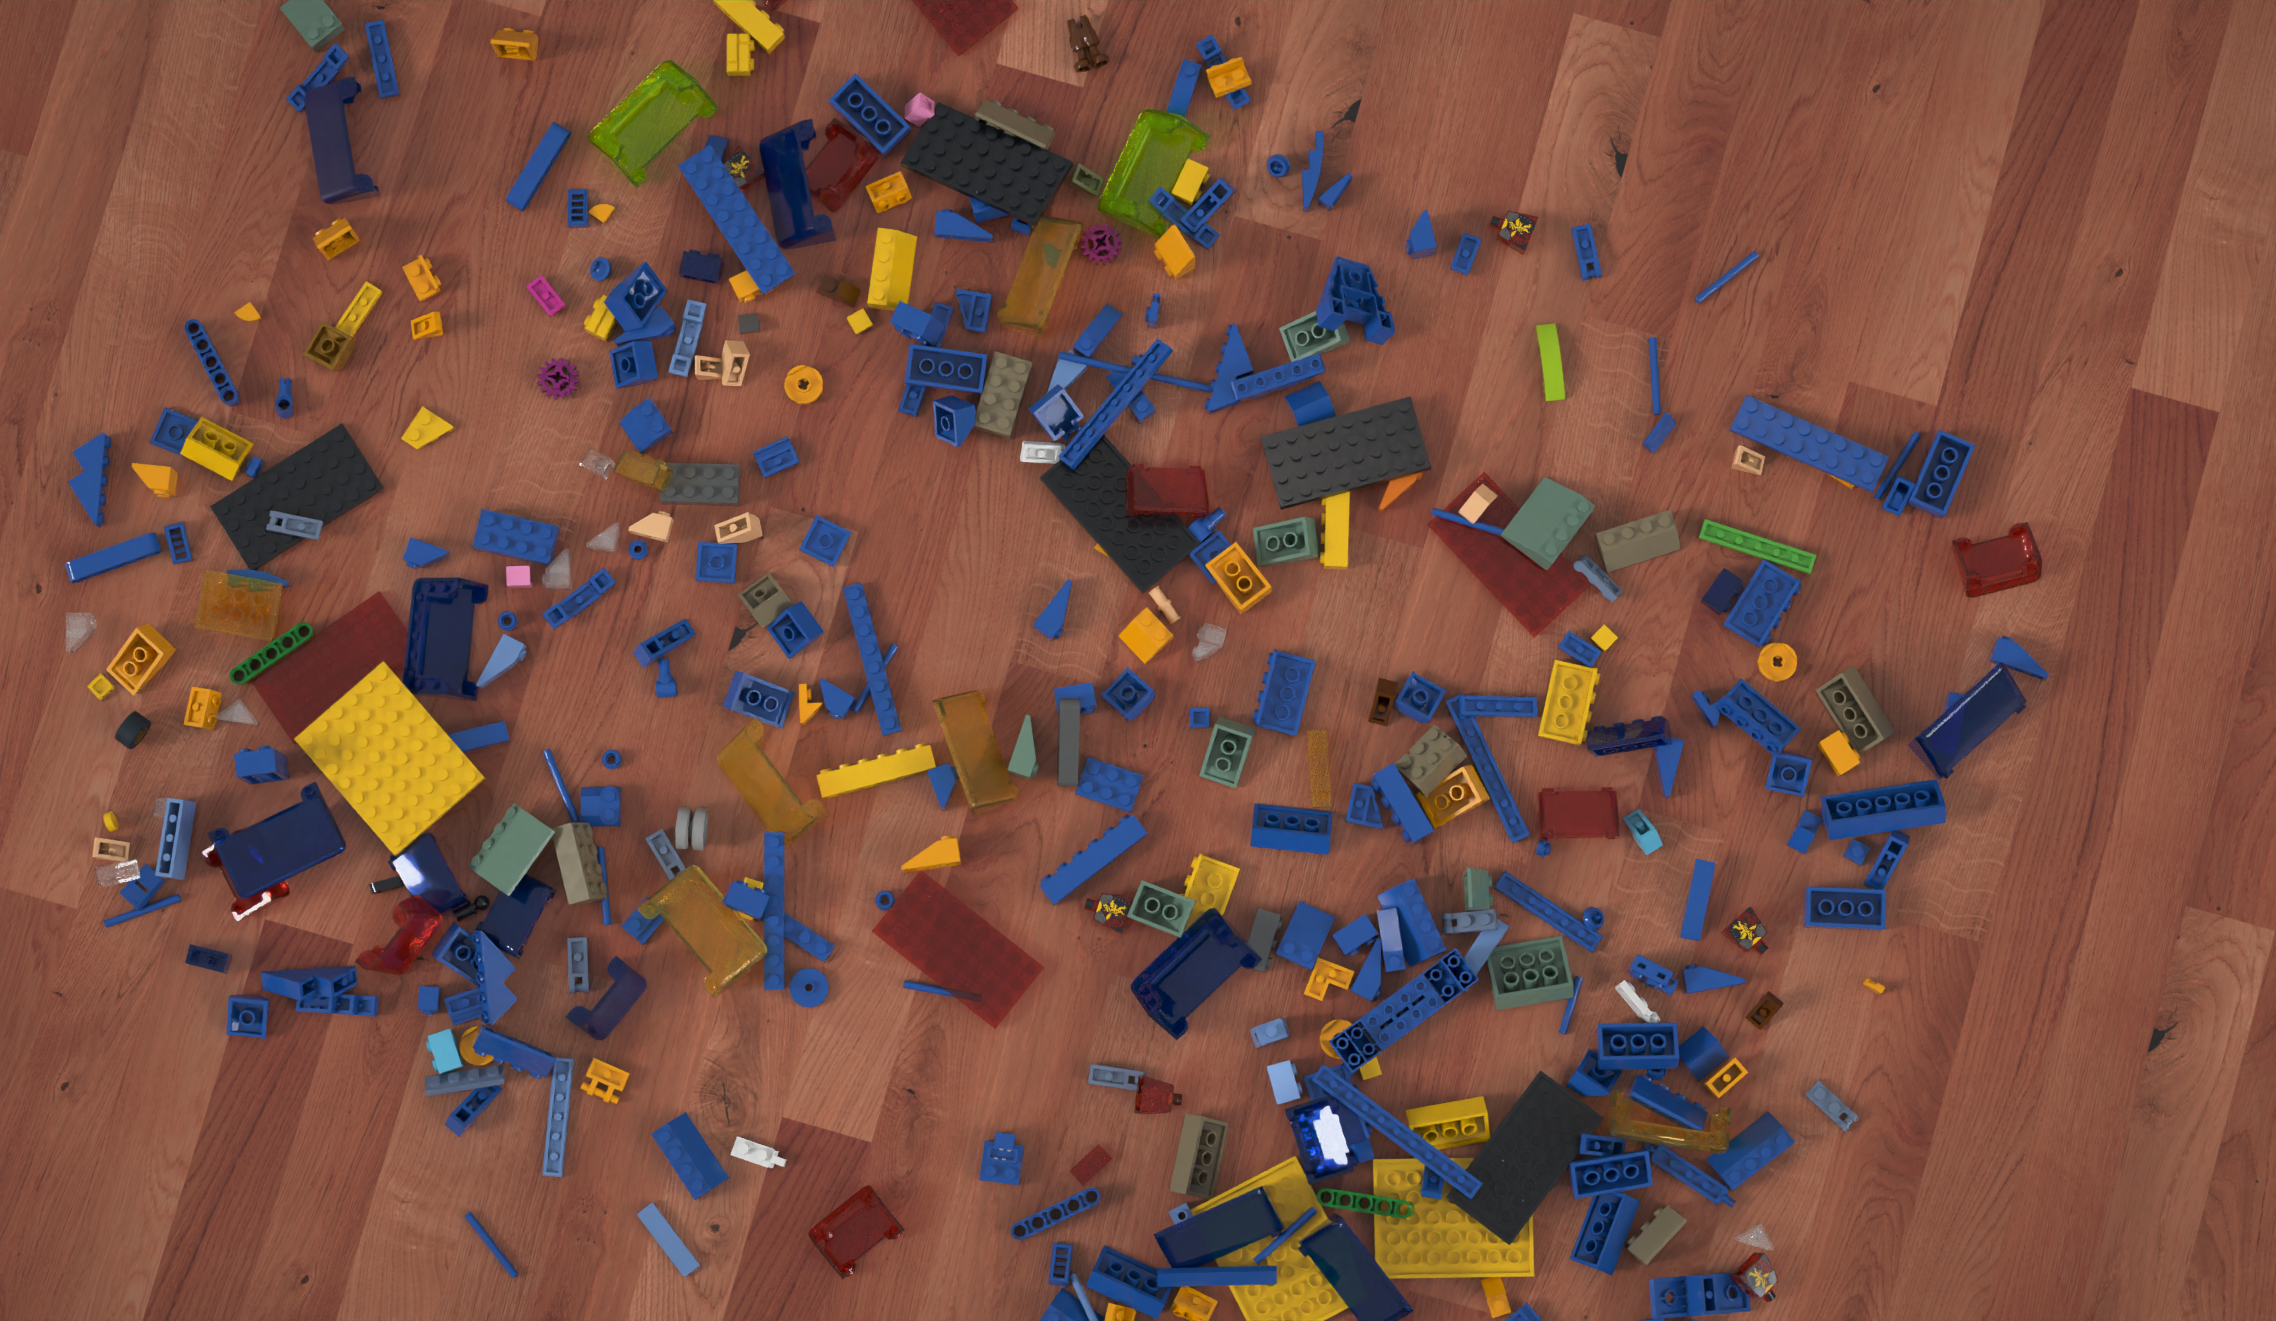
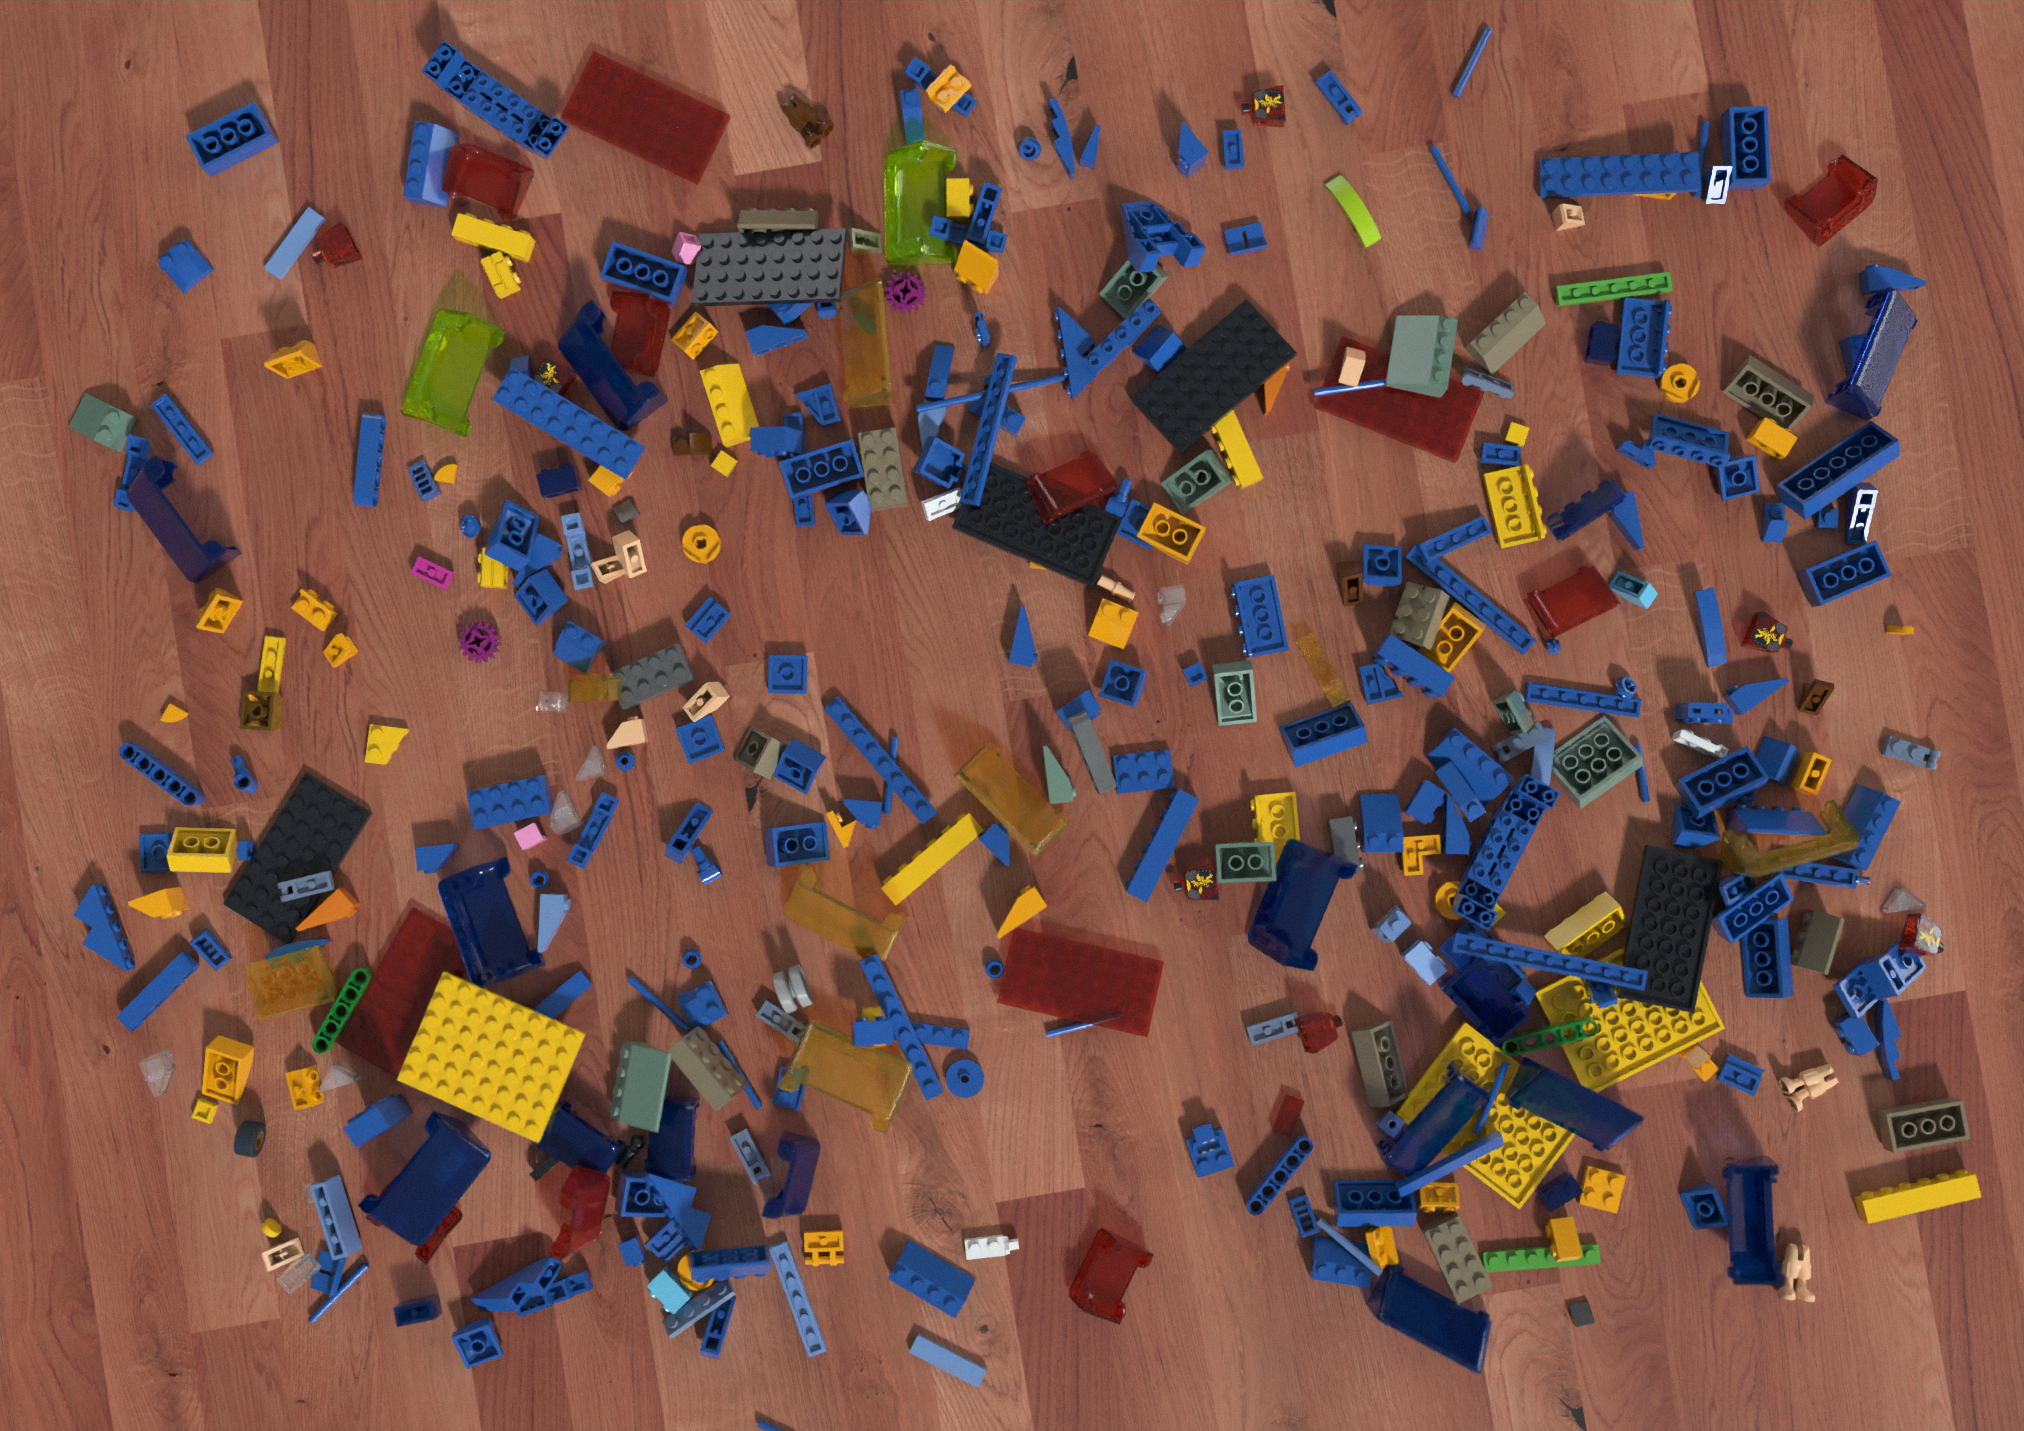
camera: 25 degrees left, 5 degrees up
none -> orange slope [296,887,360,931]
none -> blue piece [1224,222,1268,257]

